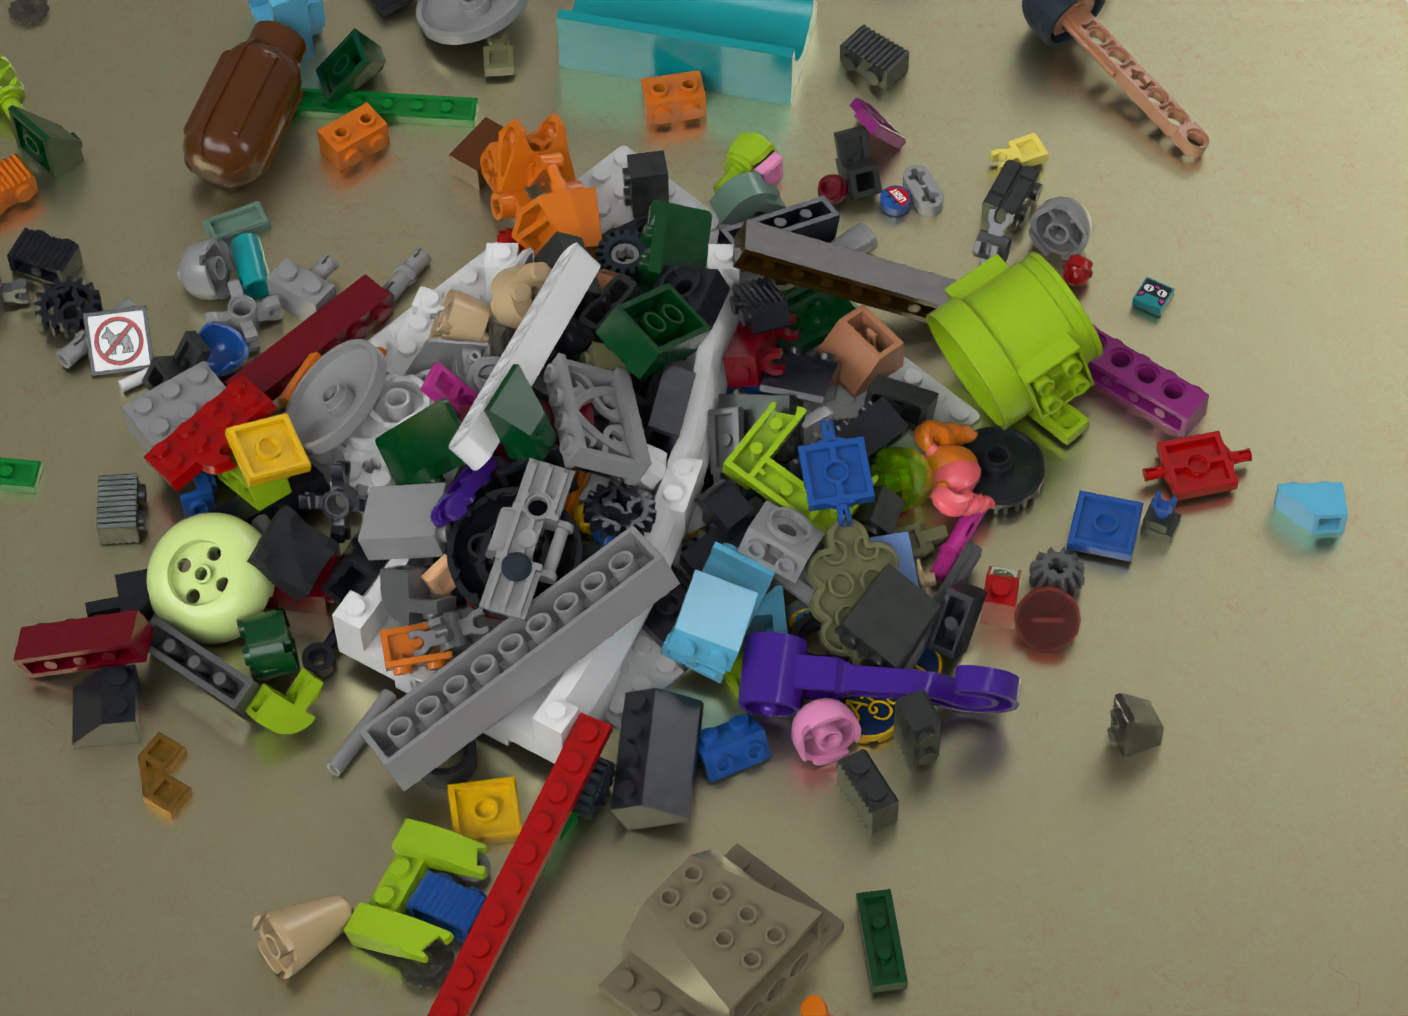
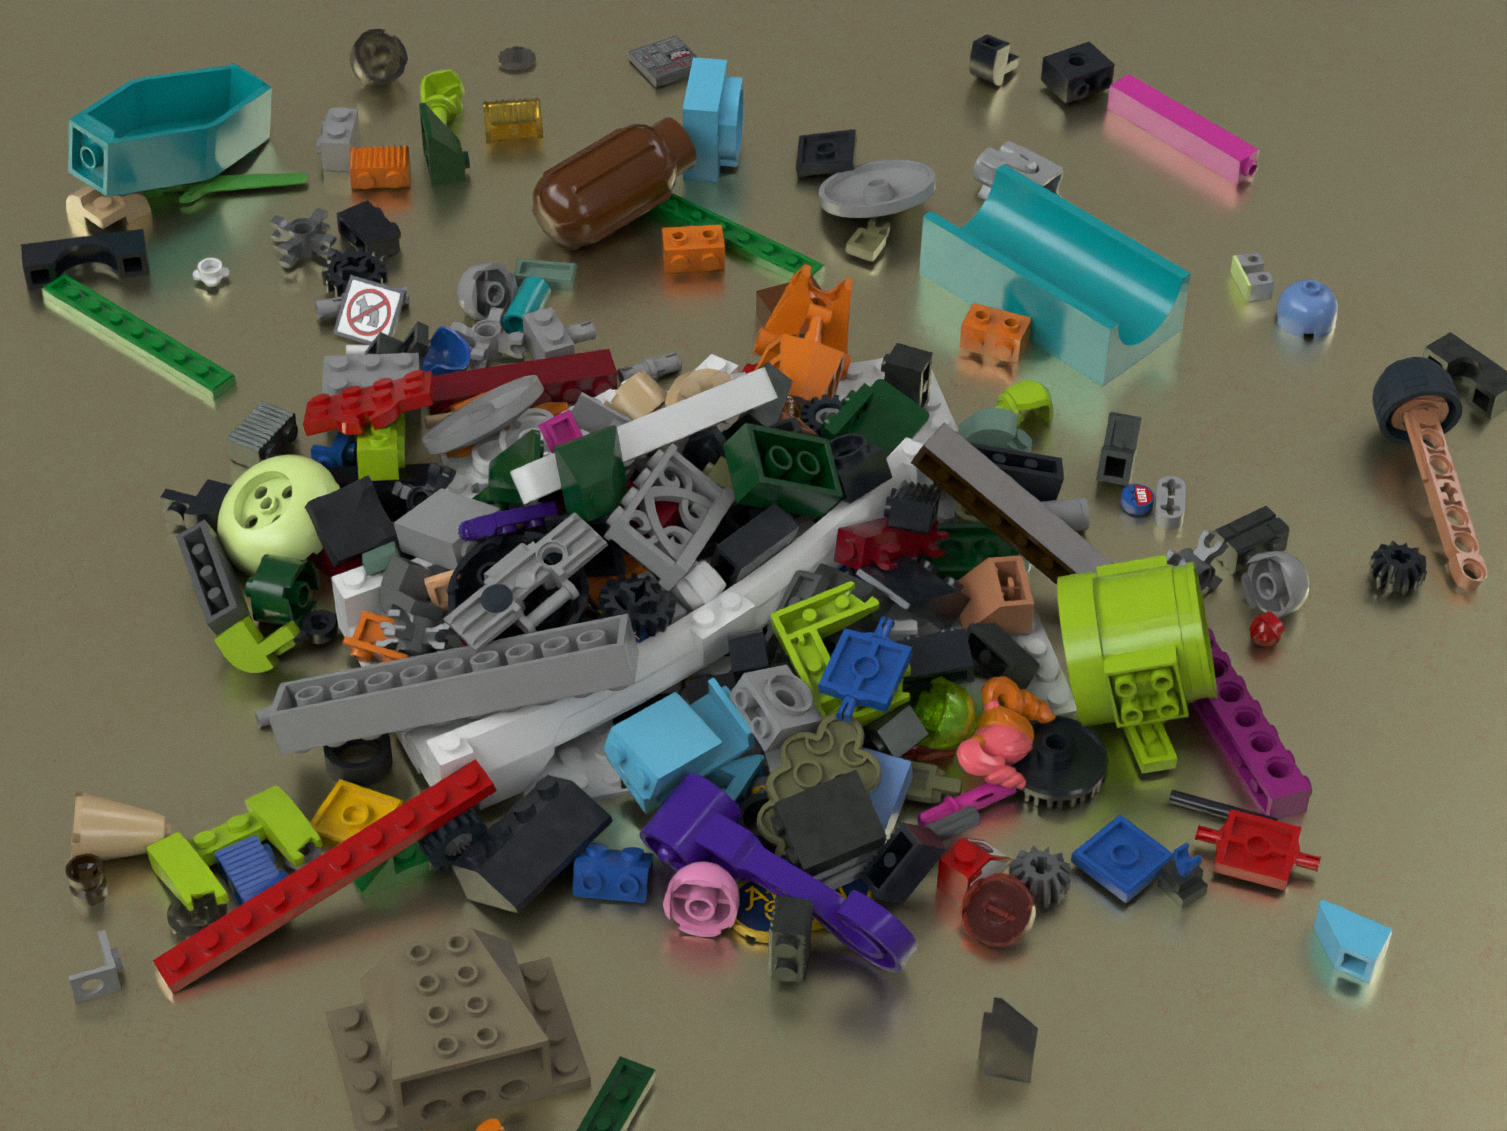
camera: 30 degrees right, 10 degrees down
dark red brick [13,610,154,678] -> none
black slope [72,664,141,748] -> none
pearl gold tile [138,732,193,819] -> none
yellow tile [225,413,311,487] -> none
dark green slope [316,28,387,104] -> none
bright pink tile [754,152,783,185] -> none
dark red plate [818,174,848,205] -> none
pearl dark grey brick [837,749,899,834] -> none
pearl dark grey brick [840,24,909,90] -> none
magenta tile [849,98,906,150] -> none
tan piece [915,558,936,593] -> none
light yellow plate [990,132,1049,173] -> none
tile [1132,277,1175,317] -> none
none -> dark brown wheel [65,854,108,906]
none -> sand green tile [362,541,400,576]
none -> clear yellow brick [483,97,543,143]
none -> black bar [1168,790,1278,821]
none -> black gear [1369,540,1427,596]

